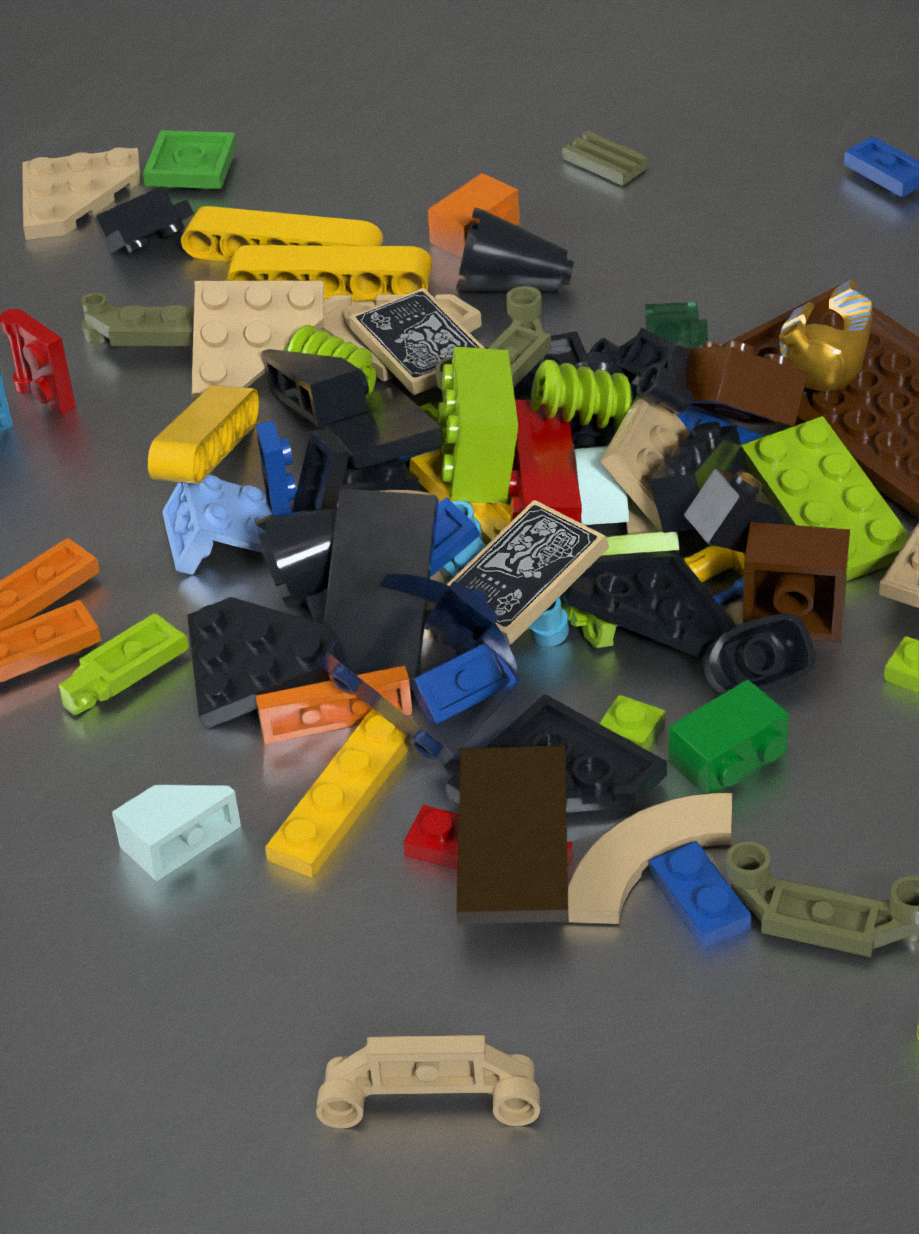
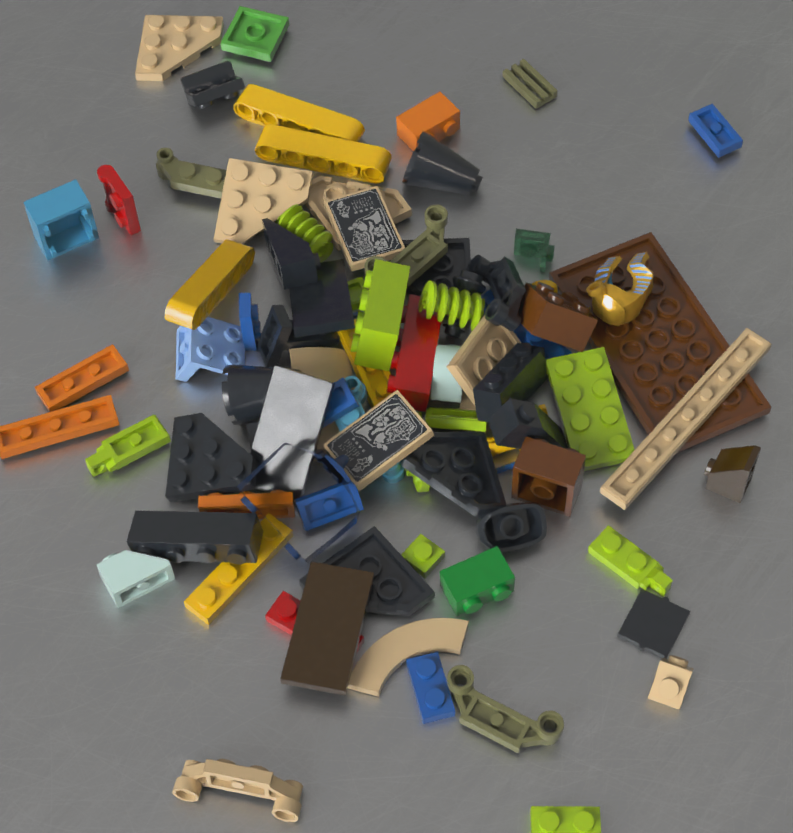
camera: 10 degrees right, 15 degrees up
none -> black brick [127,511,264,565]

